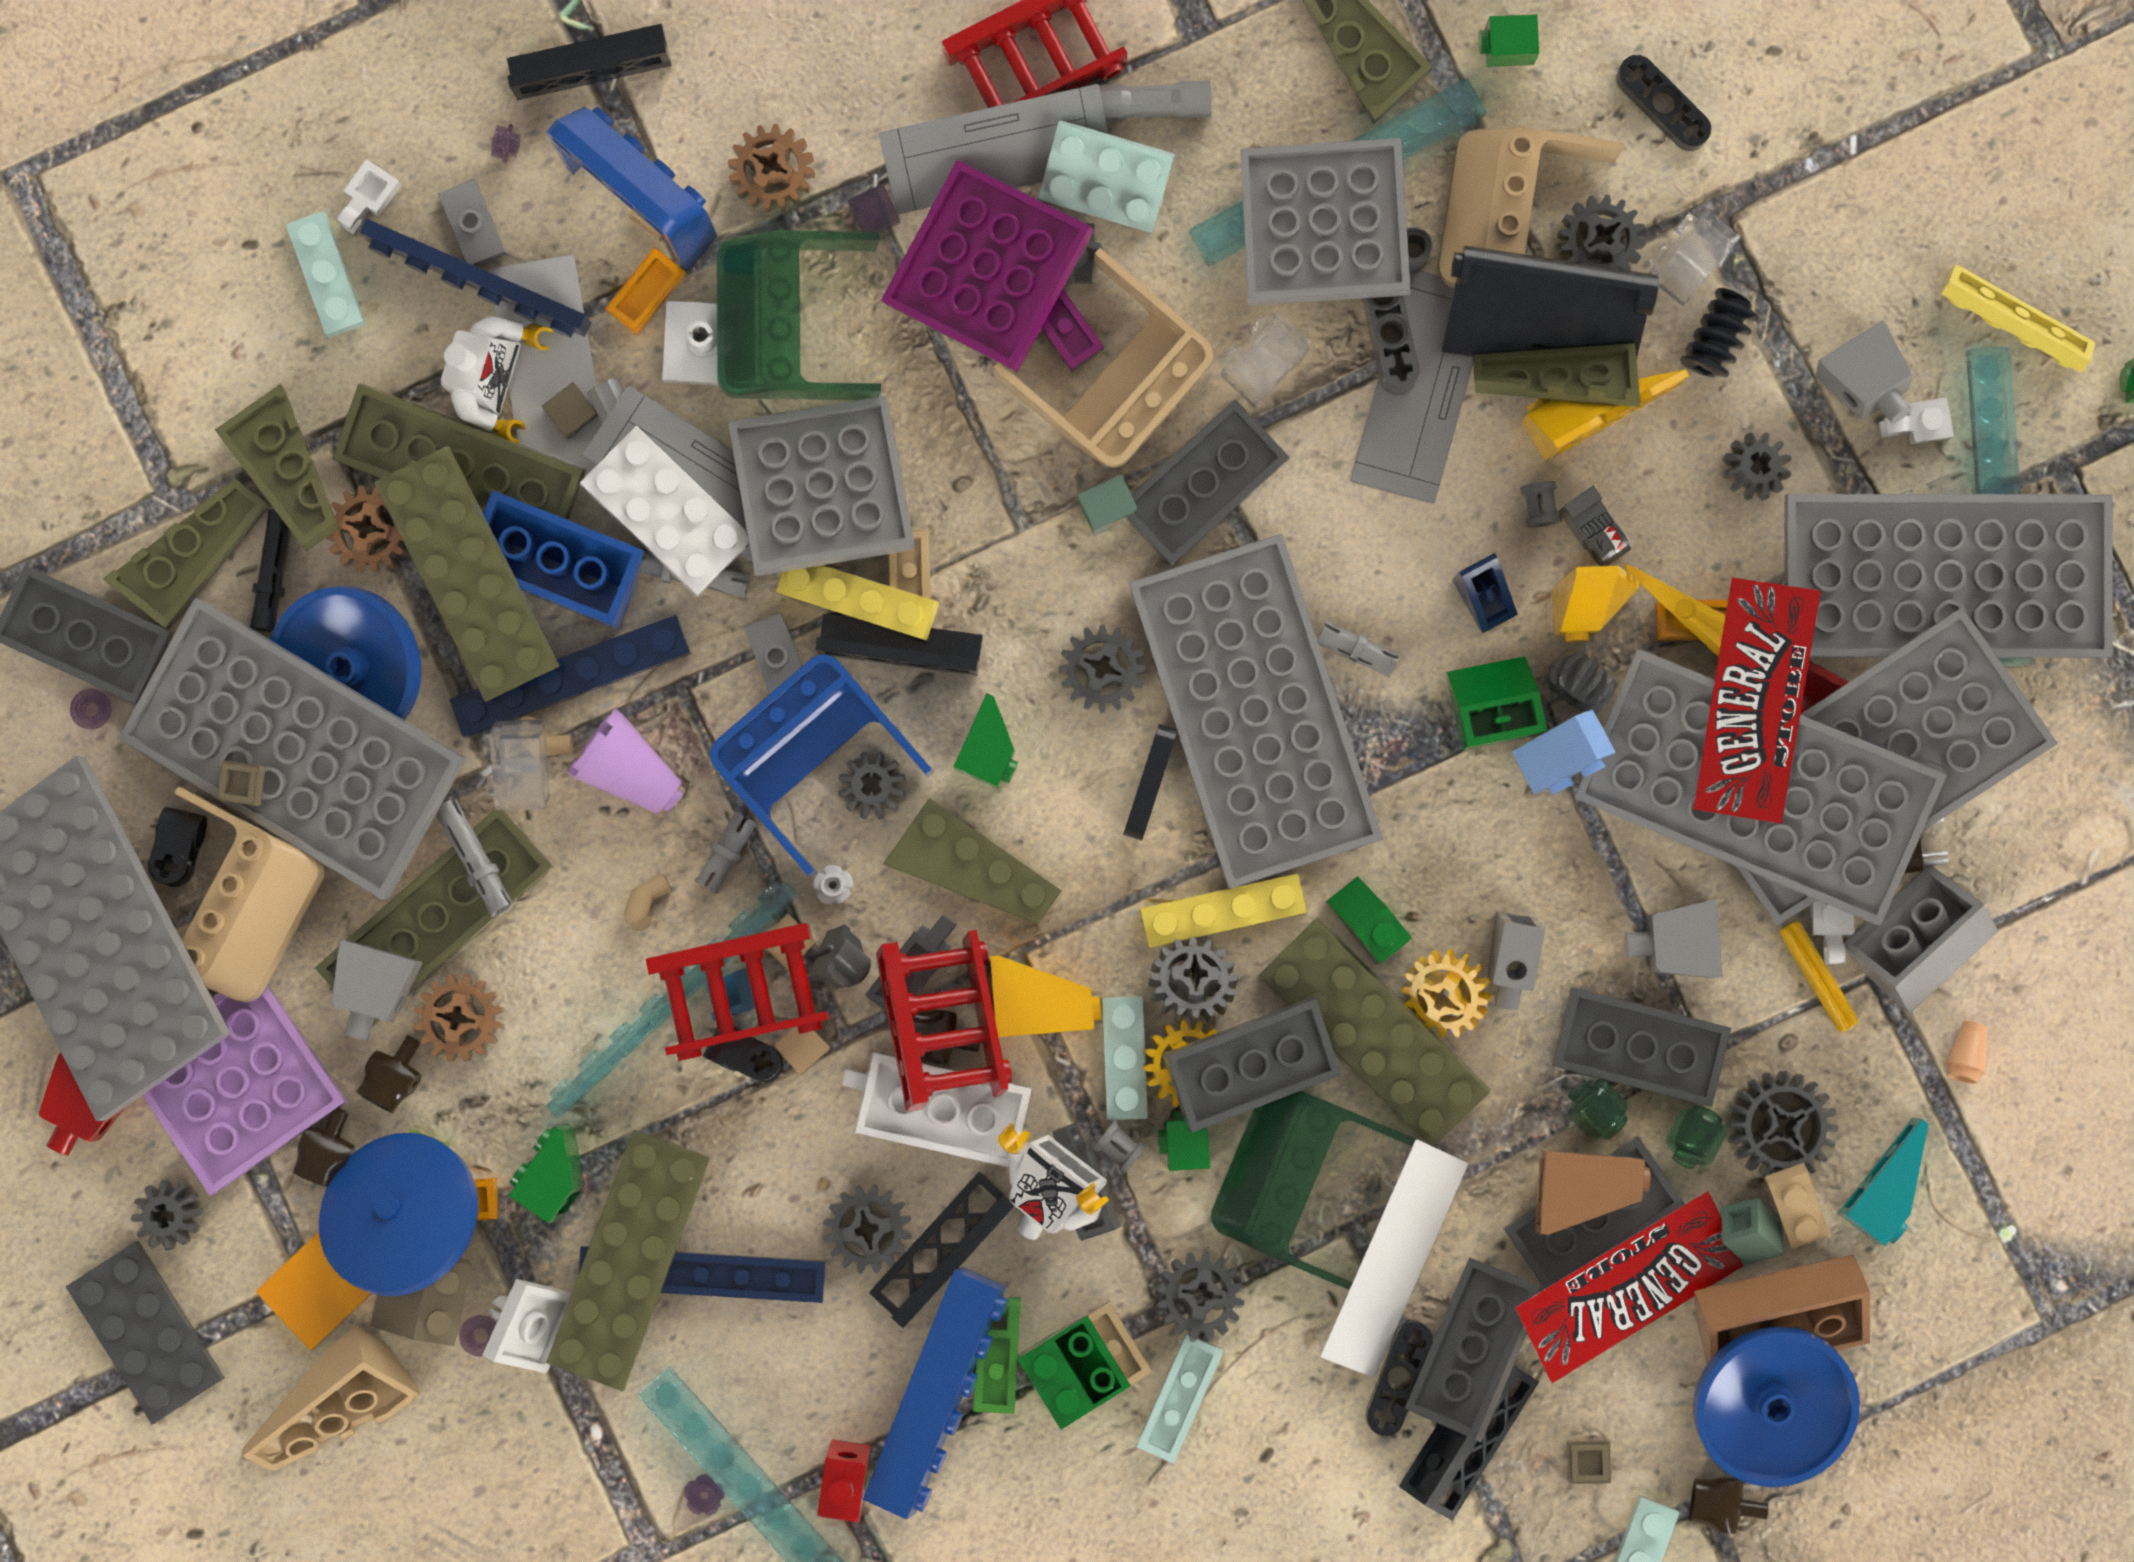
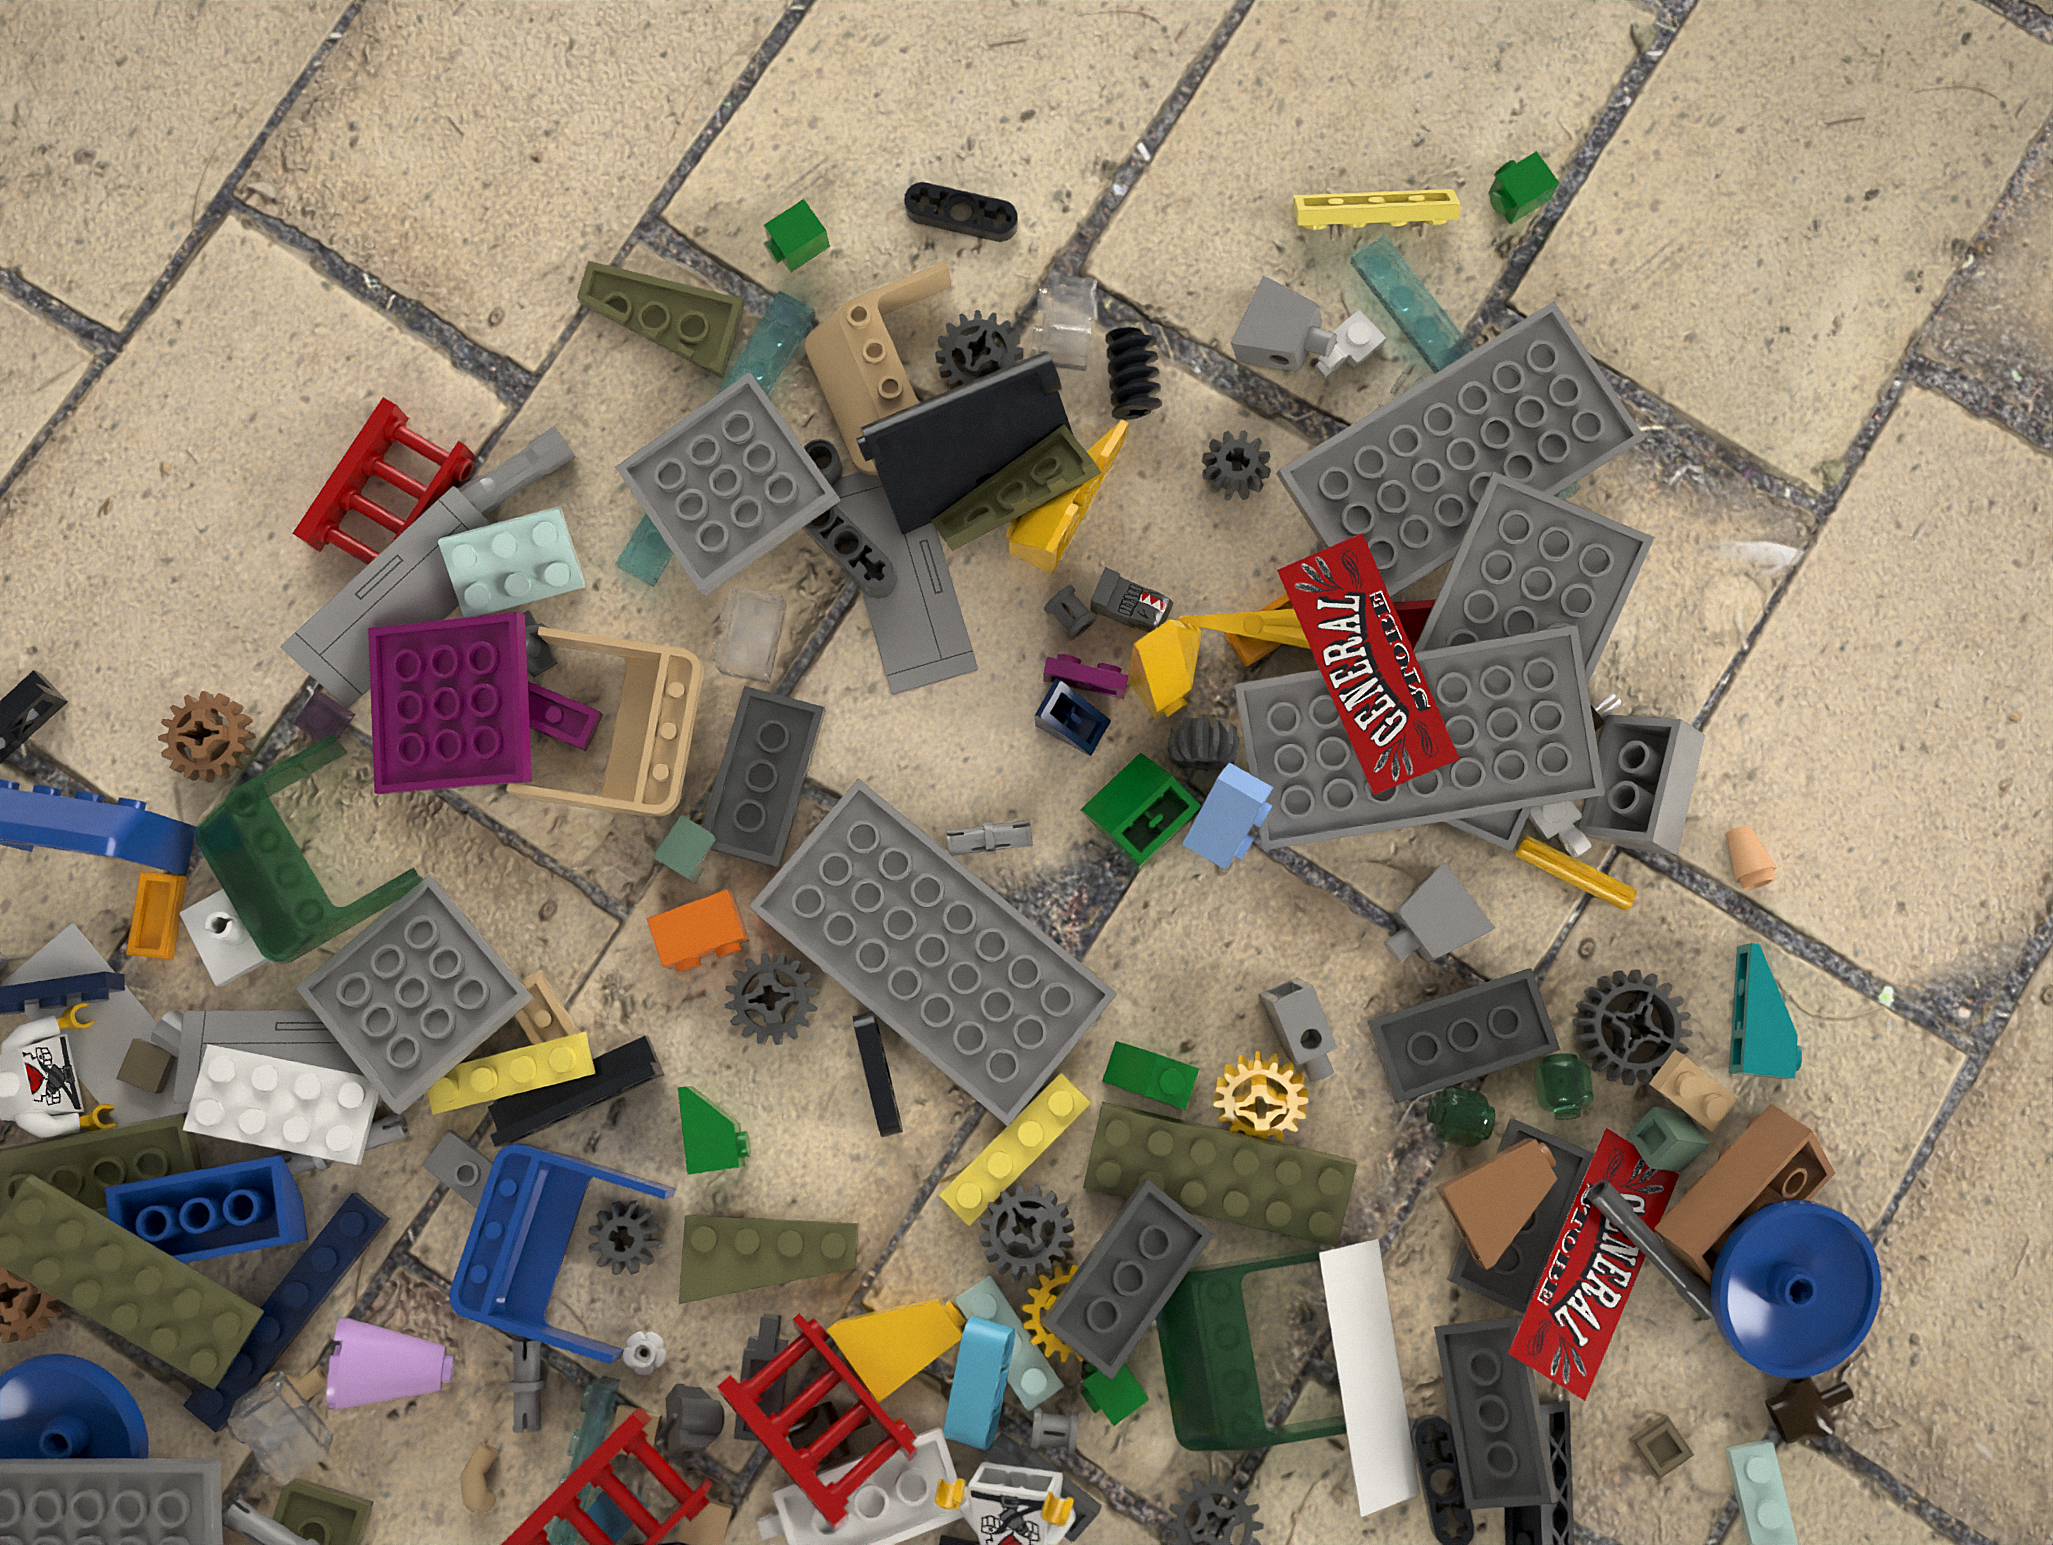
camera: 30 degrees left, 5 degrees down
none -> orange brick [647,889,750,973]
none -> medium azure beam [944,1315,1016,1451]
none -> magenta plate [1043,654,1129,699]
none -> dark grey piece [1587,1180,1714,1320]

